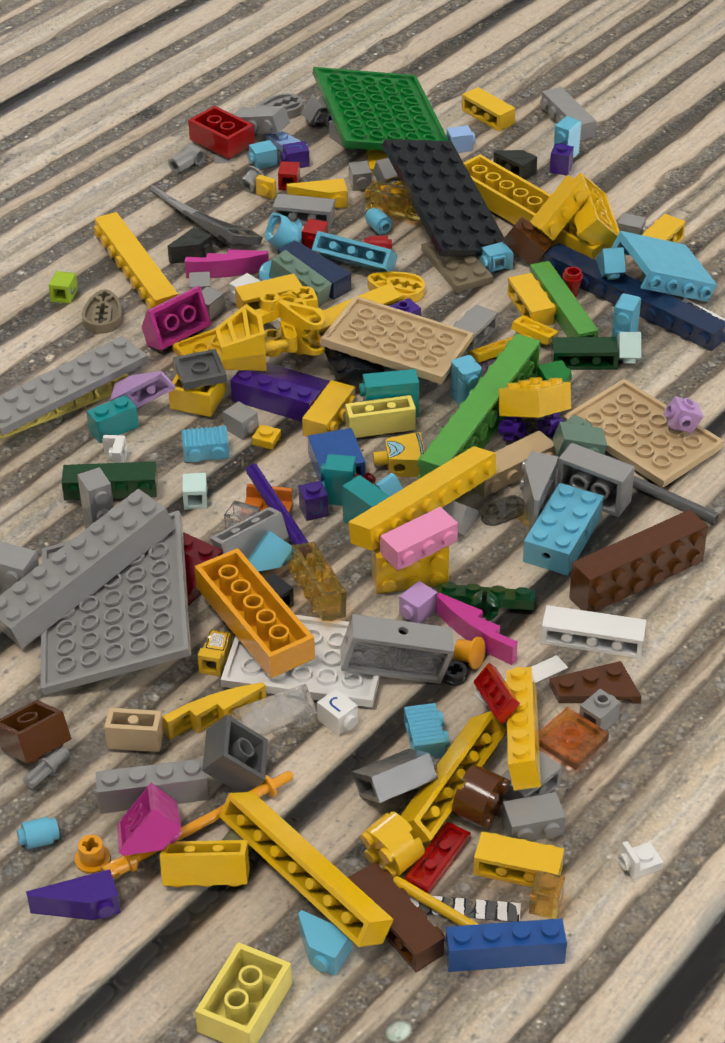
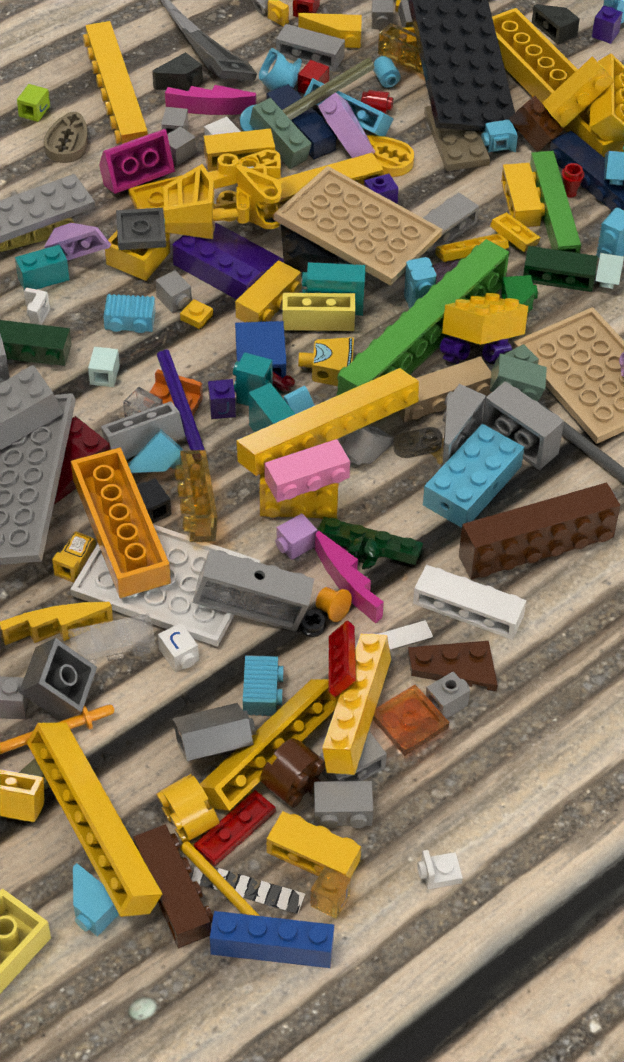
camera: 10 degrees right, 10 degrees up
none -> olive axle [282,58,374,120]
none -> lavender slope [318,92,375,158]

